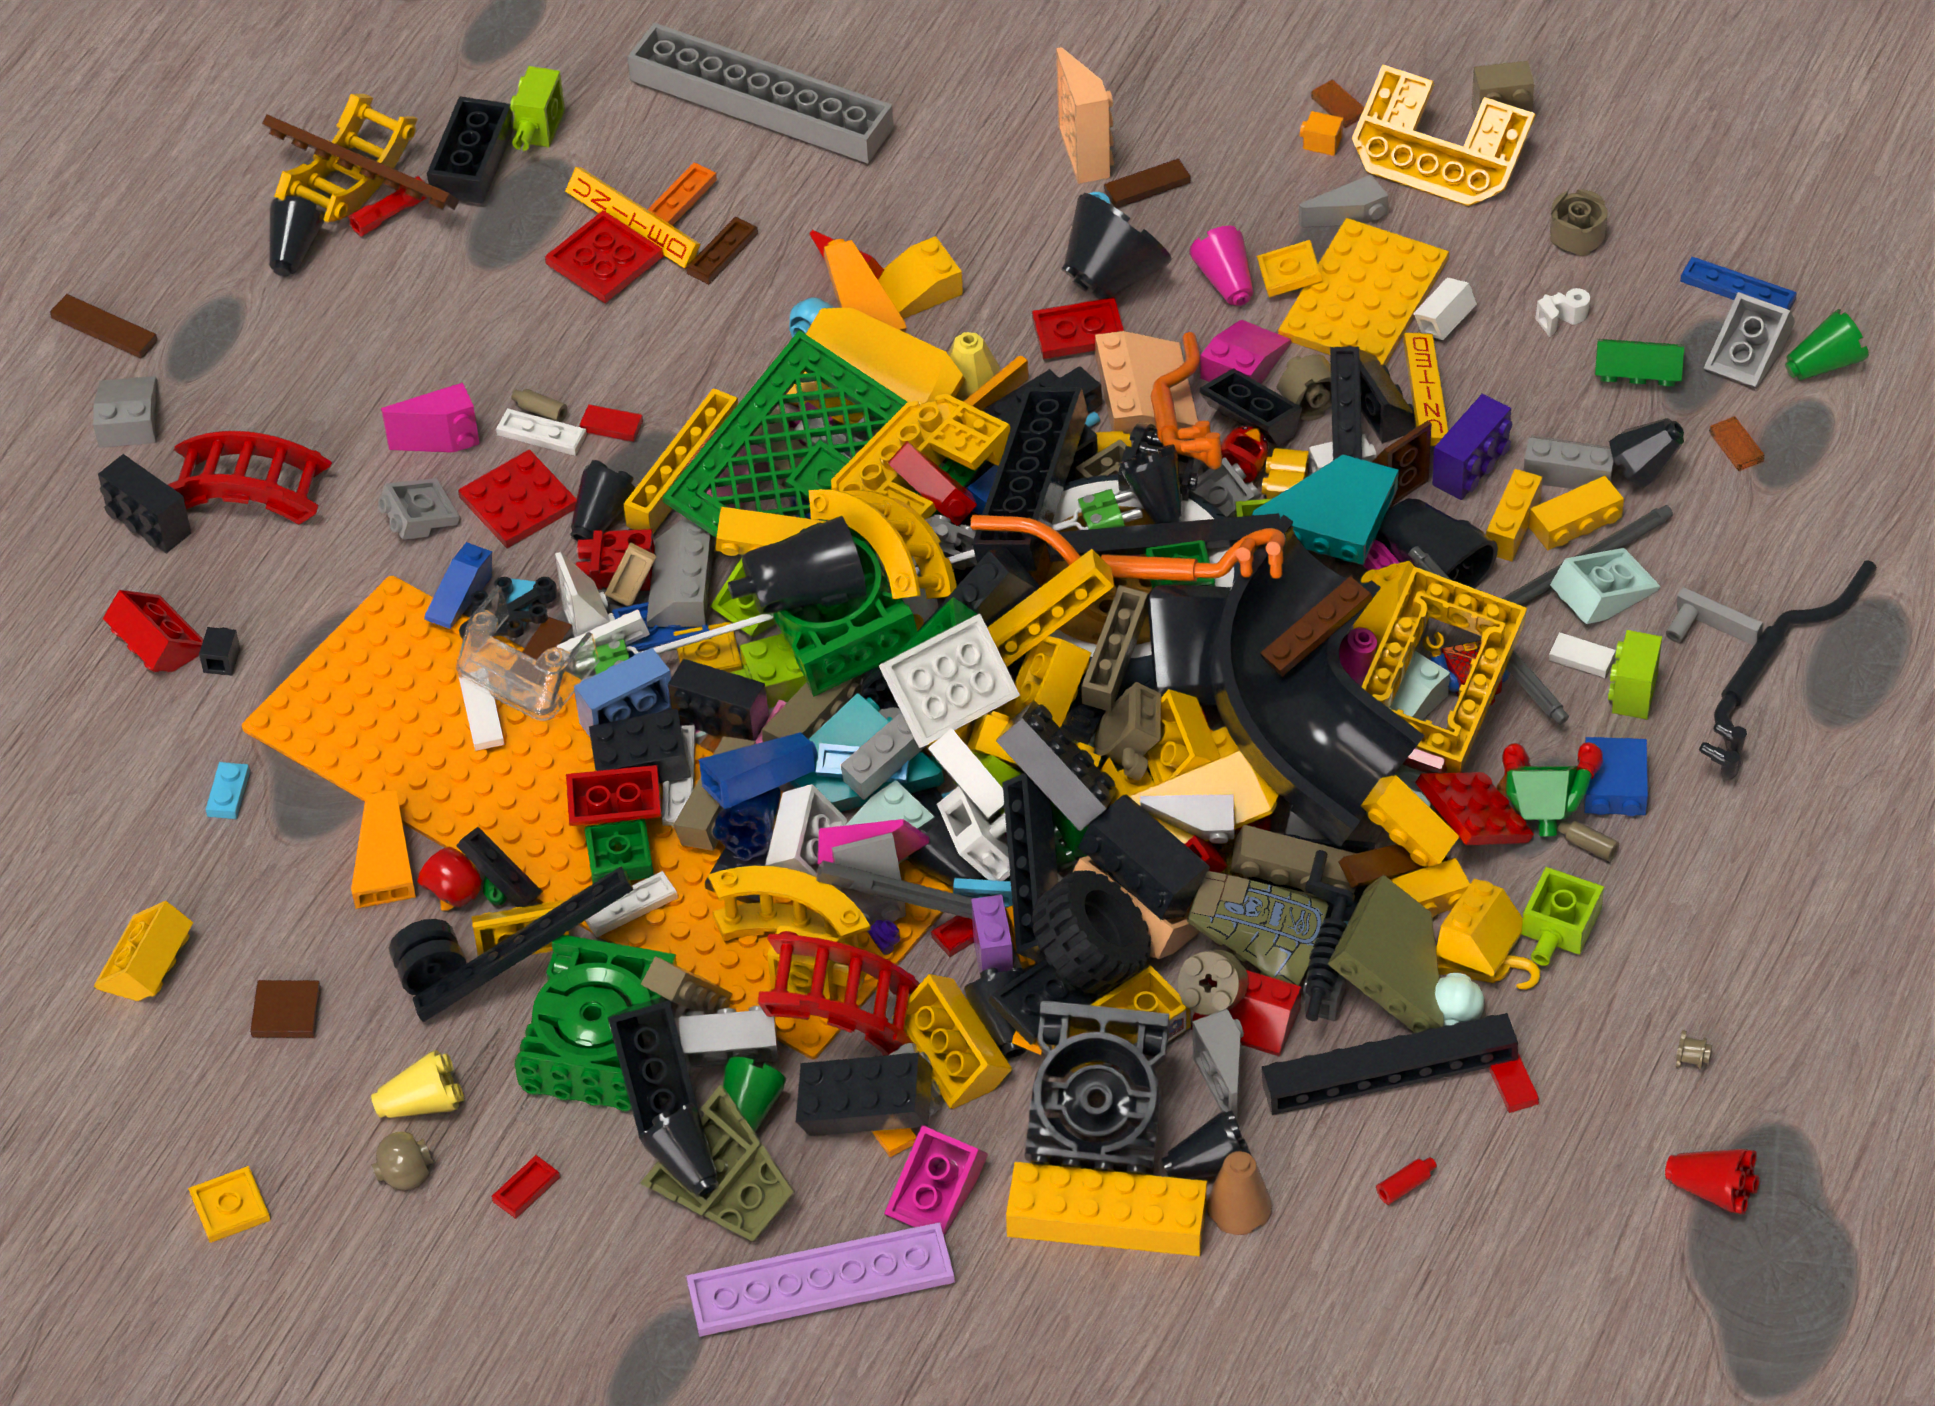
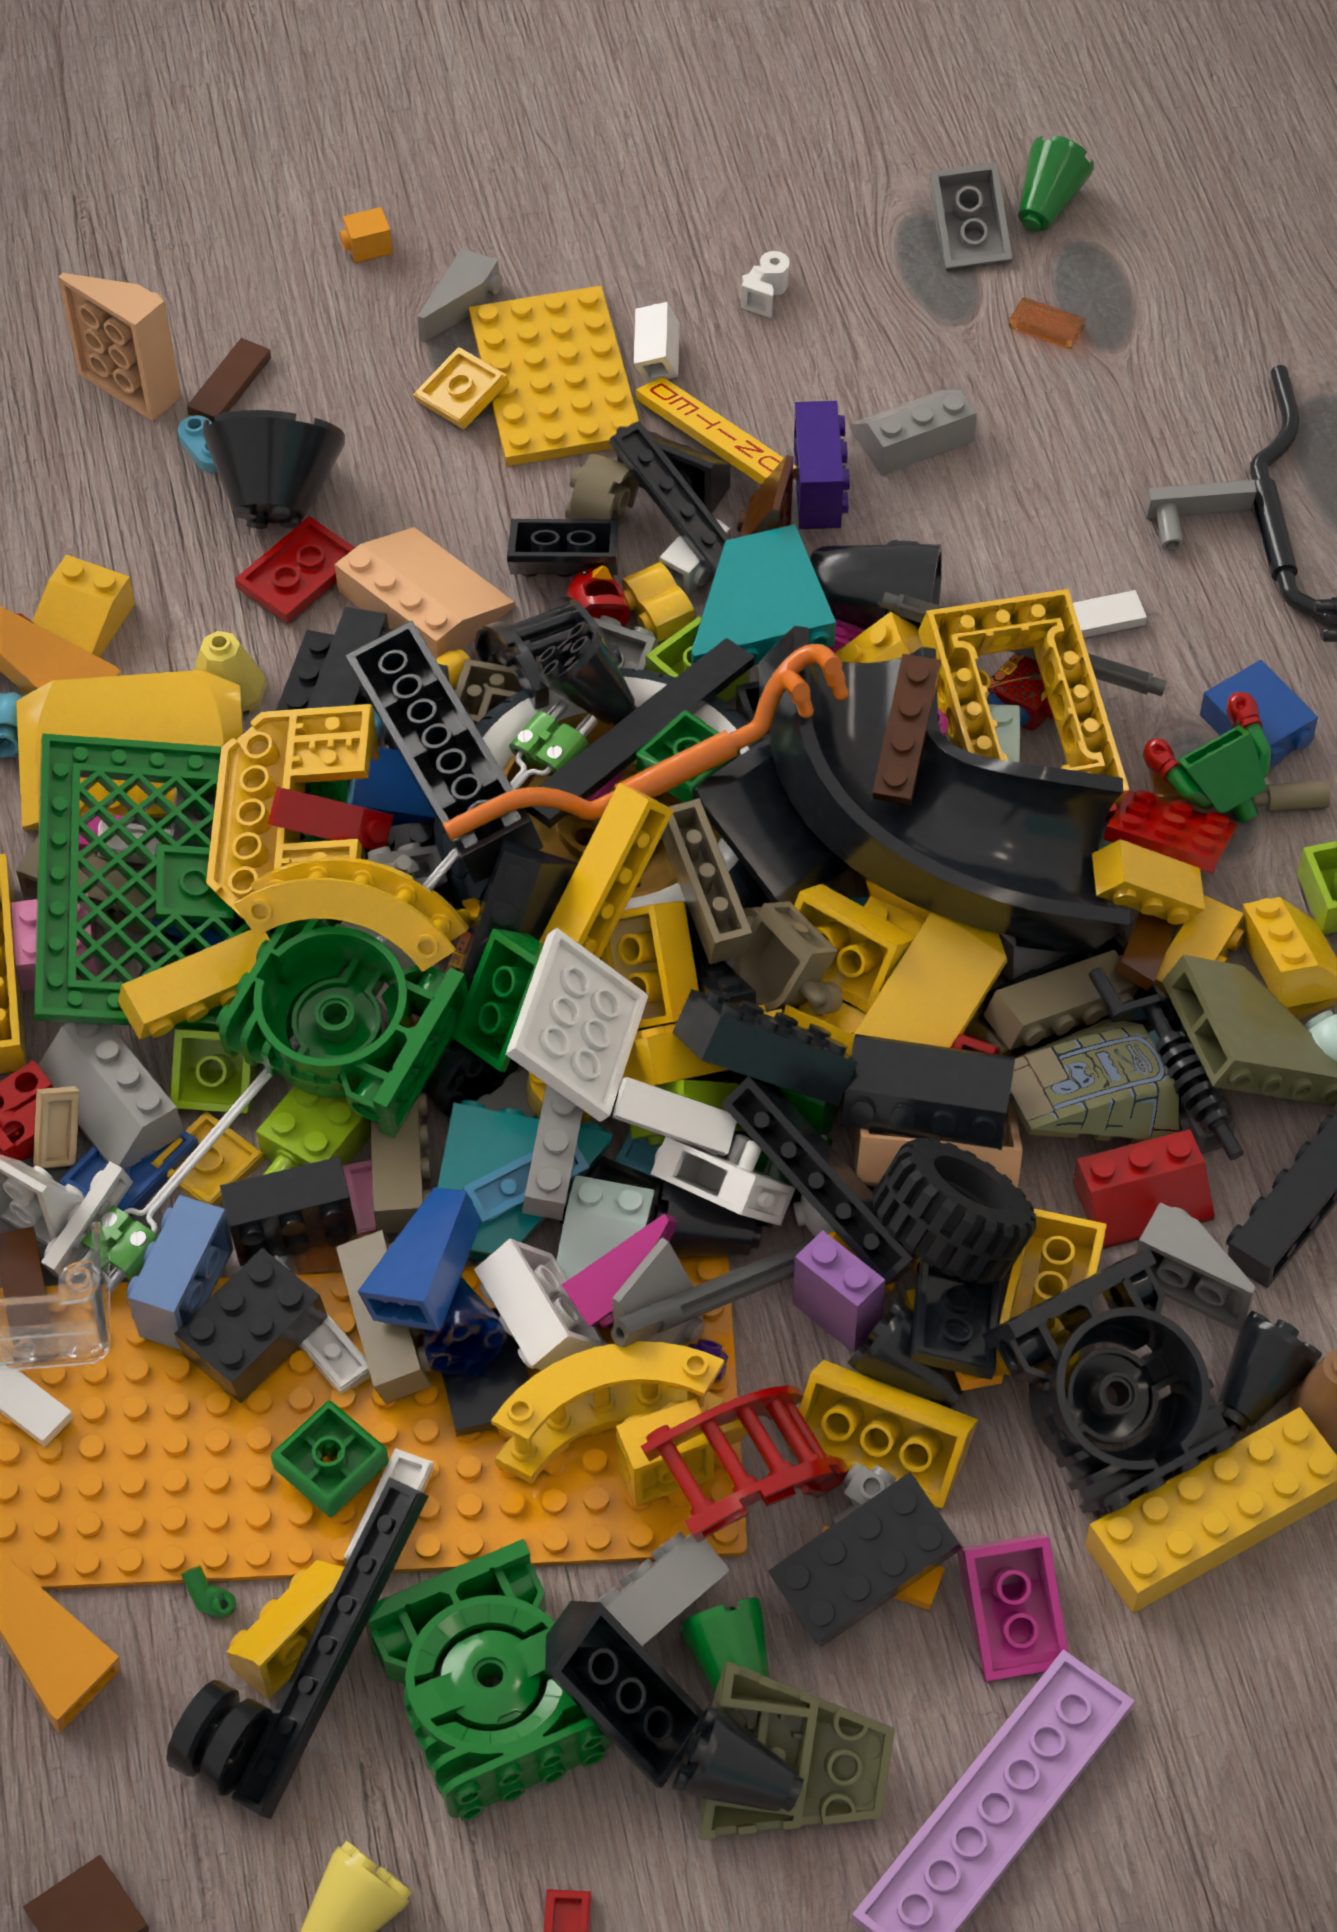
camera: 40 degrees left, 5 degrees up
red piece [417,846,482,911] -> none
black plate [456,827,543,907] -> none
red slope [566,765,662,826] -> none
dark tan brick [641,956,732,1015] -> none
black torso [728,516,866,614] -> none
red tile [931,915,974,957] -> none
medium azure tile [953,878,1013,907] -> none
light orange tile [963,355,1028,411] -> none
slope [1140,794,1234,844] -> none
orange piece [1150,332,1222,470] -> none
dark tan brick [1177,950,1248,1015] -> none
dark pink cone [1189,225,1253,306] -> none
dark pink slope [1200,319,1291,384] -> none
clear orange tile [1311,79,1365,128] -> none
yellow slope [1352,65,1536,207] -> none
dark tan brick [1471,61,1534,118] -> none
yellow brick [1486,469,1543,562] -> none
dark grey piece [1502,505,1673,606] -> none
yellow brick [1529,476,1624,551] -> none
dark tan brick [1550,189,1608,256] -> none
light aqua slope [1550,548,1661,624] -> none
green slope [1595,338,1684,386] -> none
lime brick [1608,630,1662,720] -> none
black cone [1609,418,1684,489] -> none
blue tile [1680,257,1797,310] -> none

